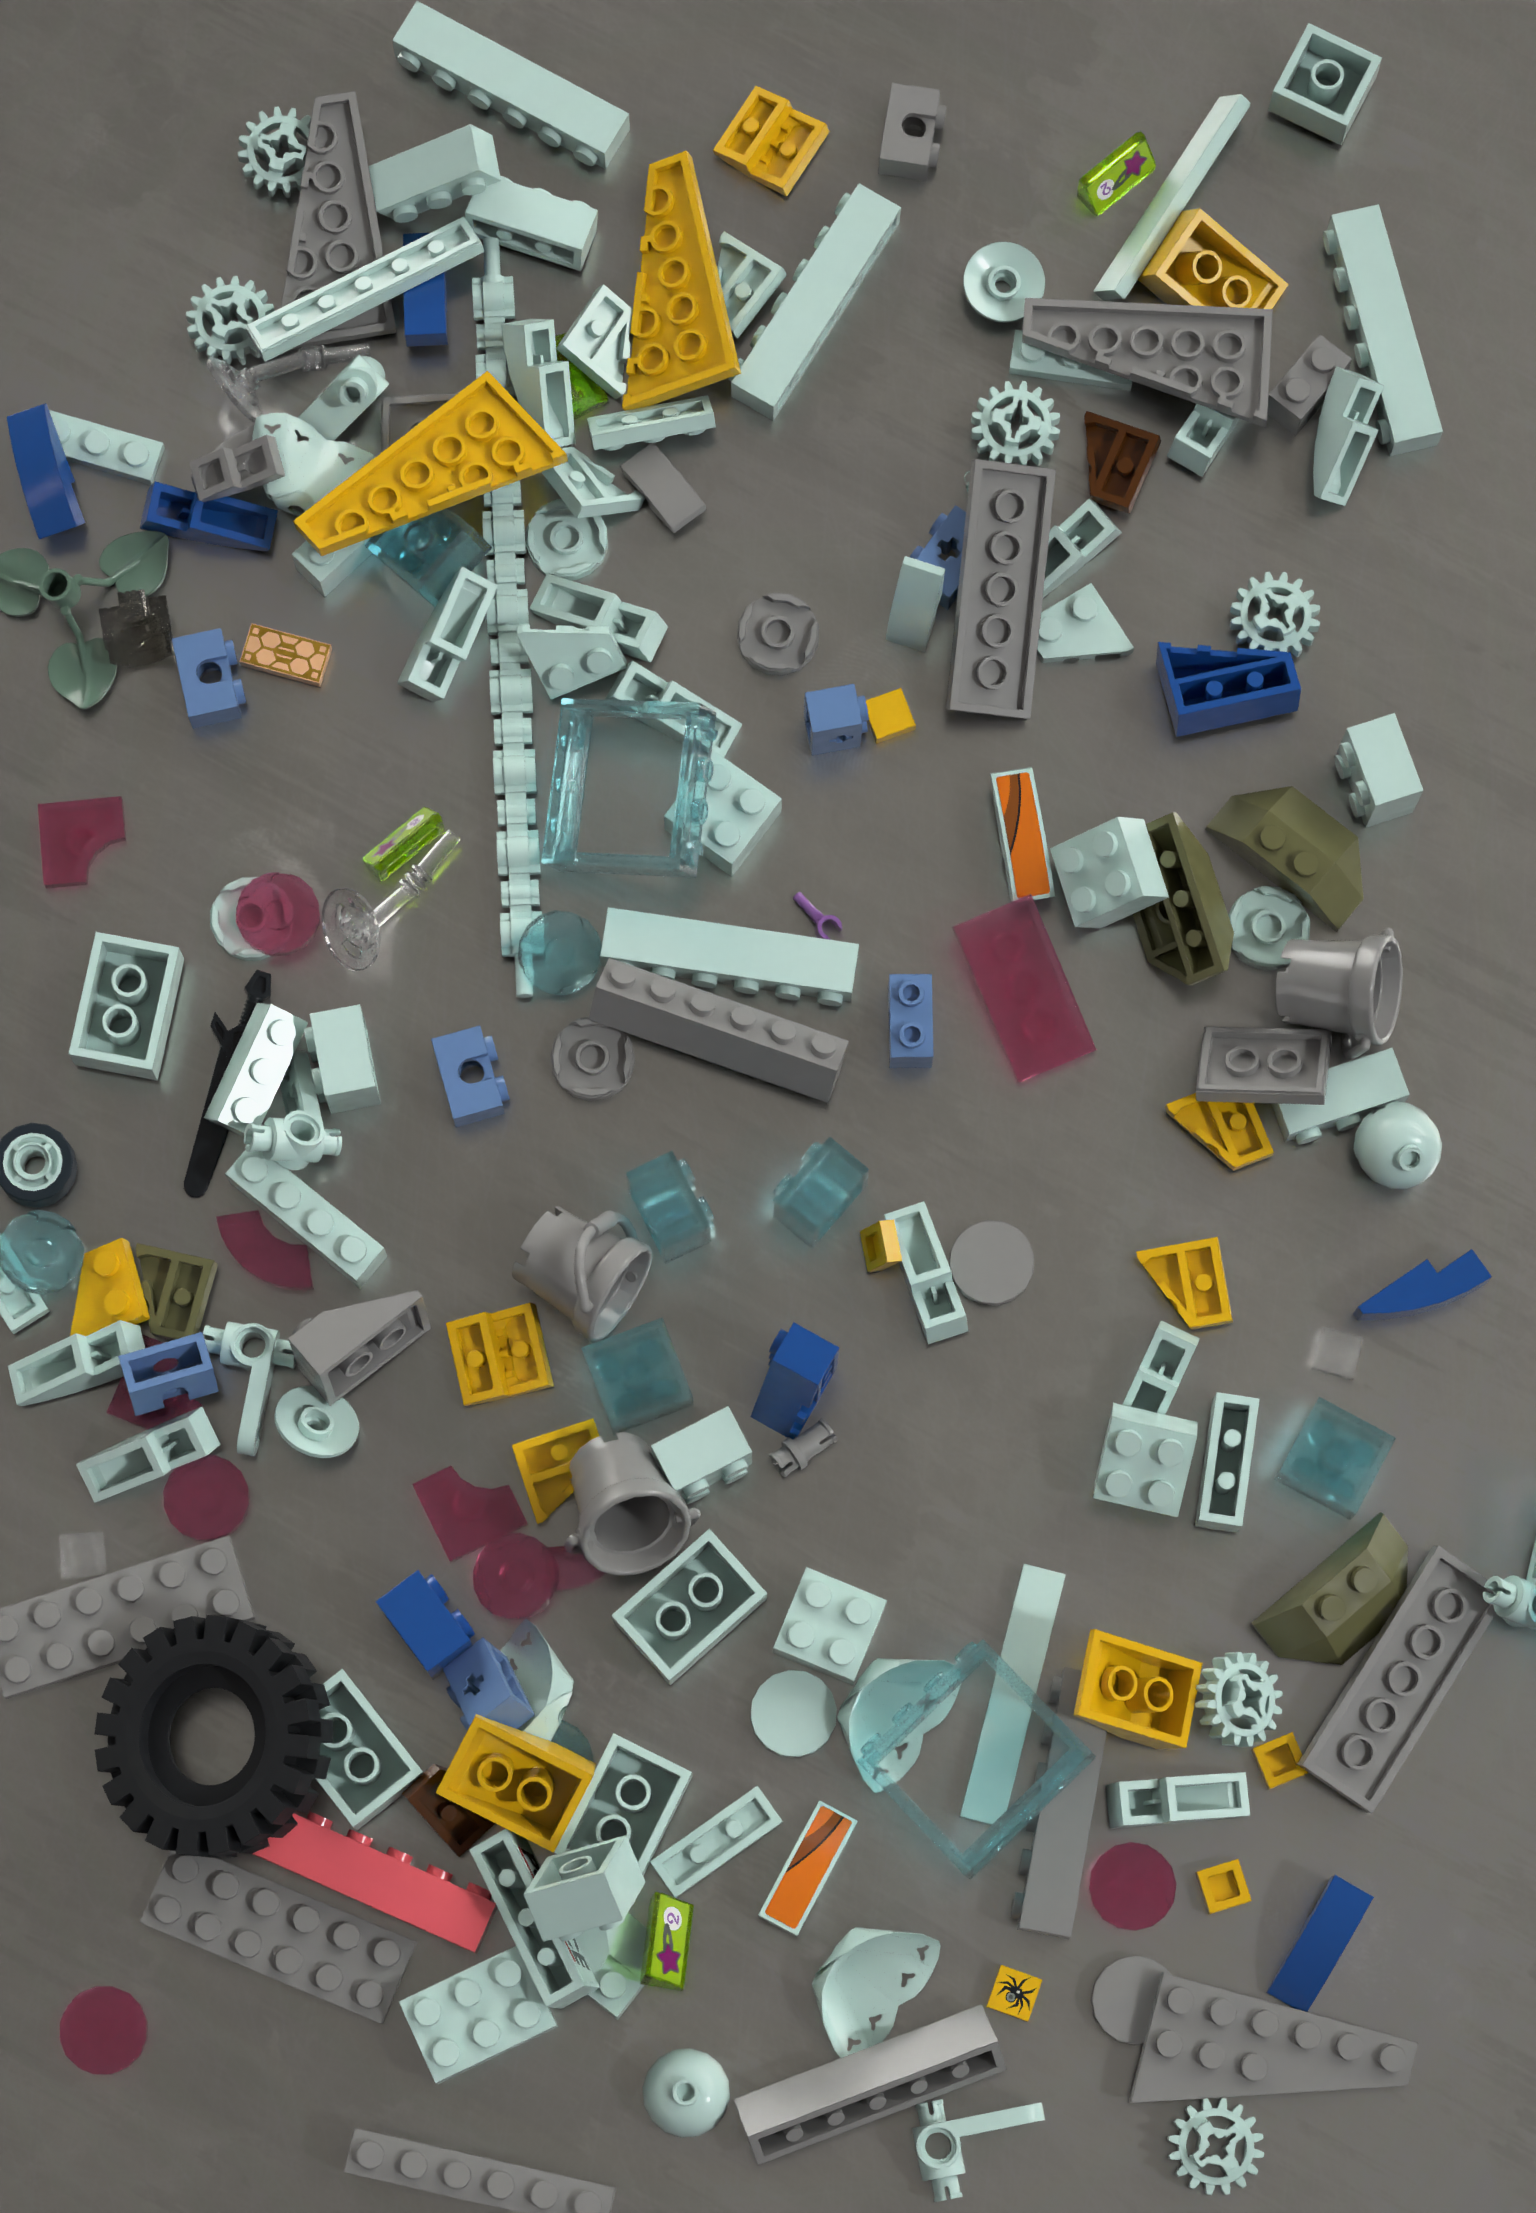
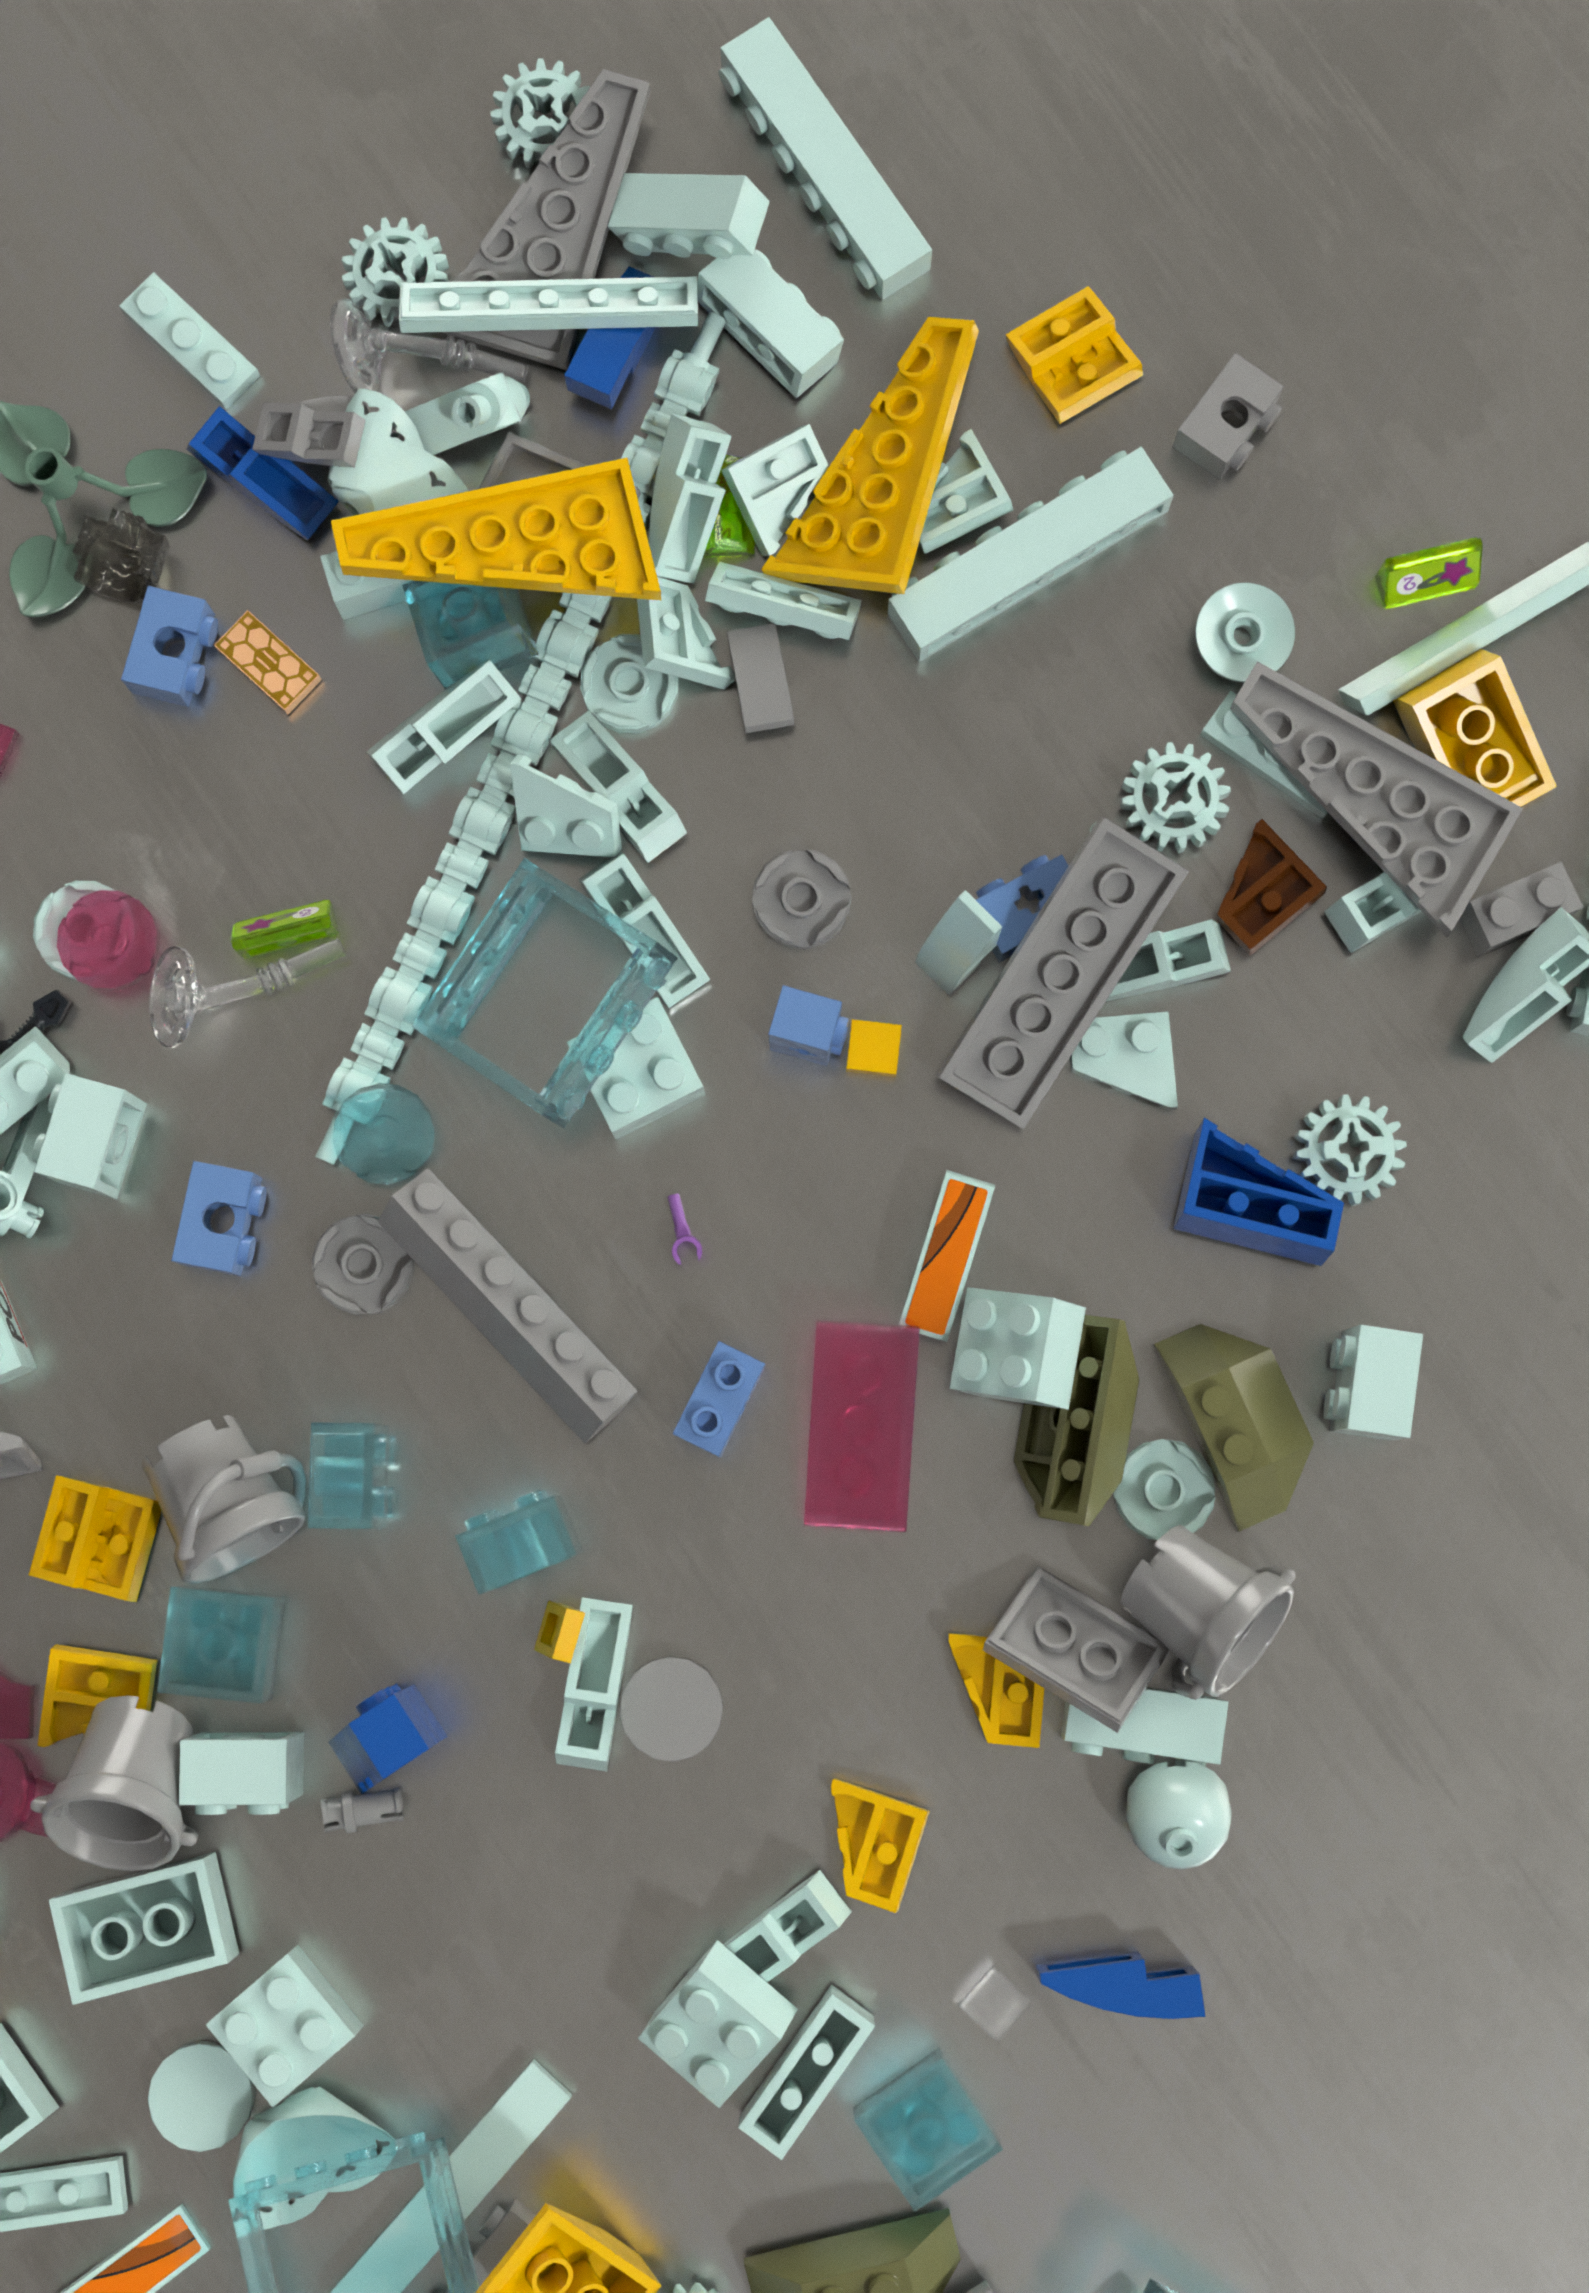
camera: 30 degrees right, 5 degrees up
blue slope [7,403,85,539] -> none
light aqua brick [600,907,859,1006] -> none

